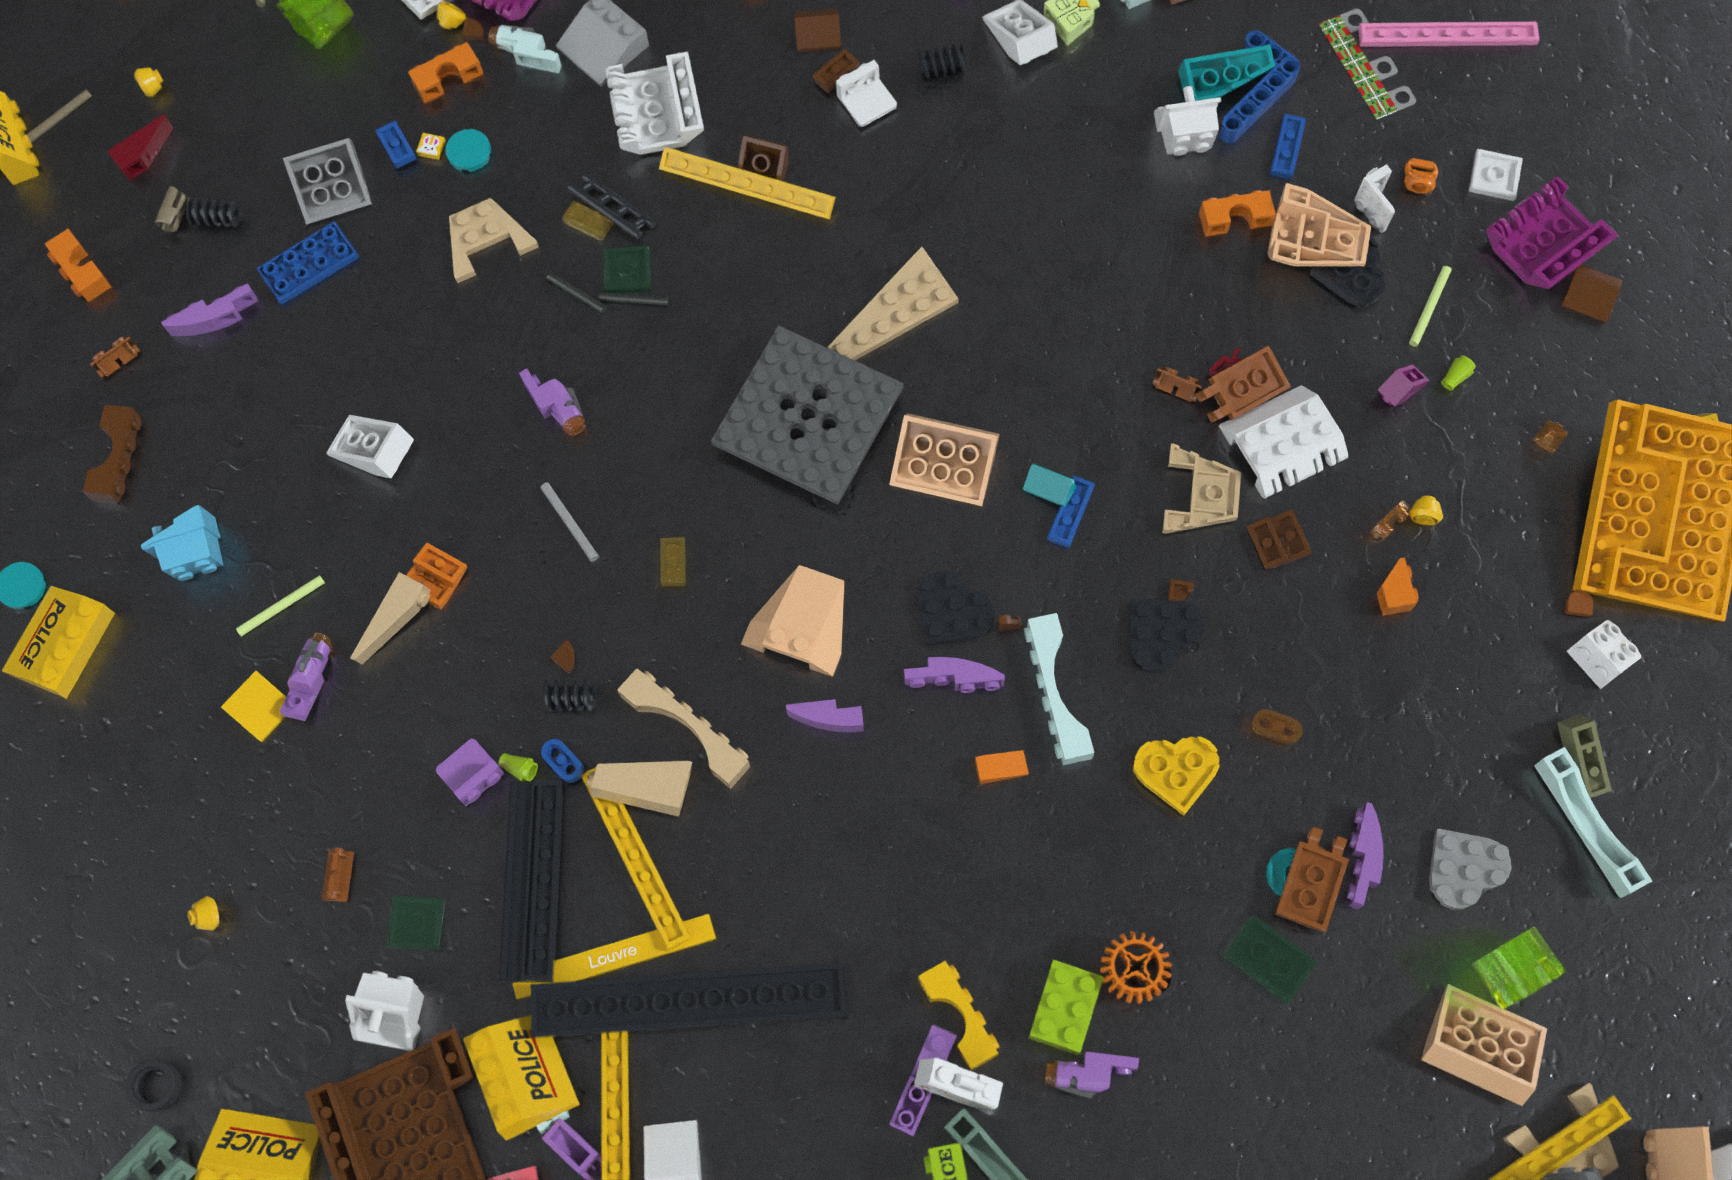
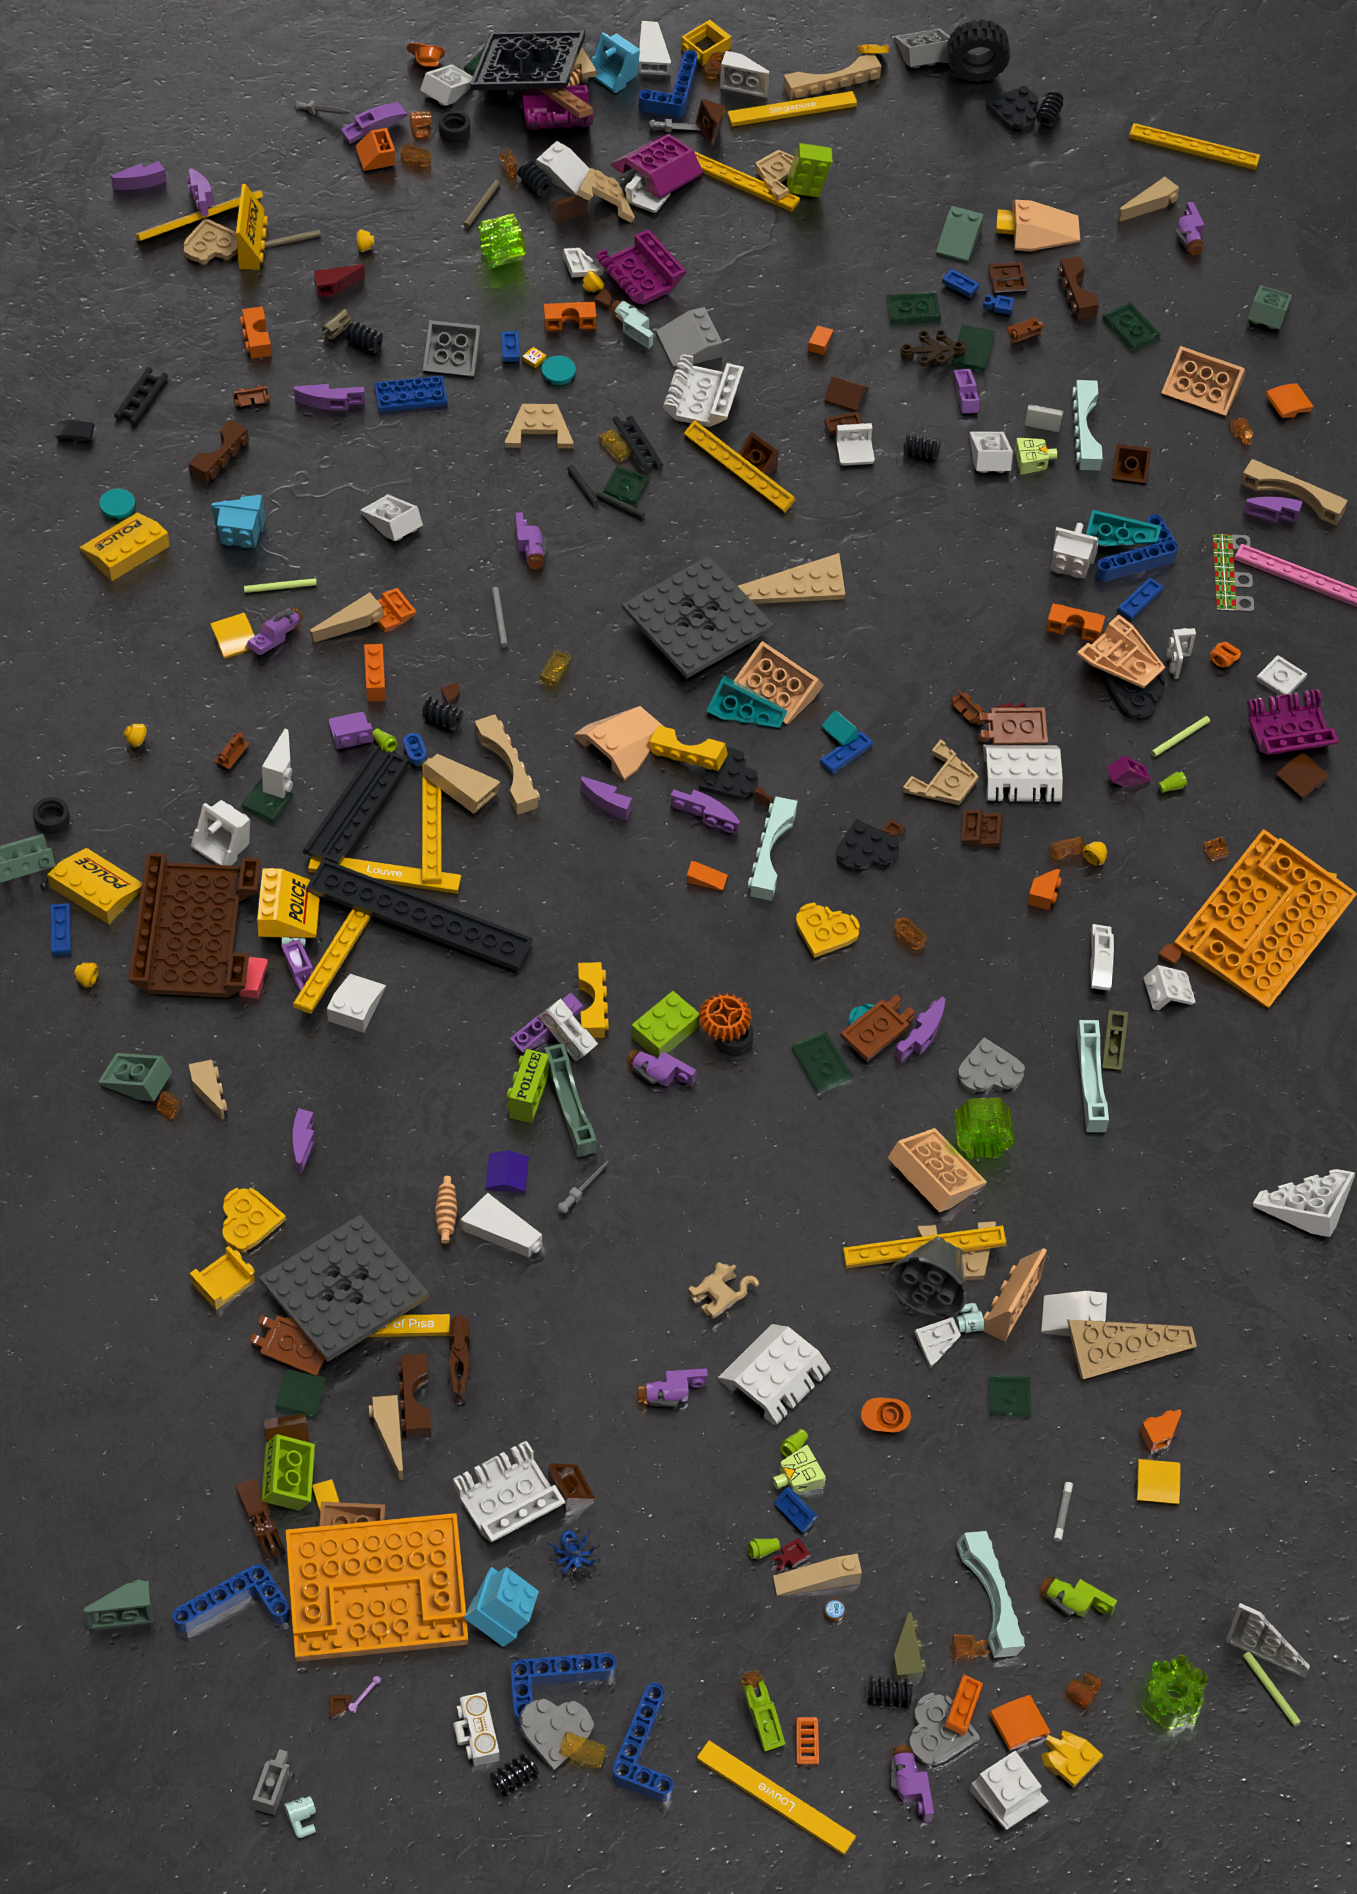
camera: 20 degrees right, 15 degrees down
none -> white slope [262,729,293,798]
none -> orange arch [364,644,386,702]
none -> yellow arch [649,725,728,771]
none -> teal wedge [706,676,788,728]
none -> white slope [1090,924,1114,991]

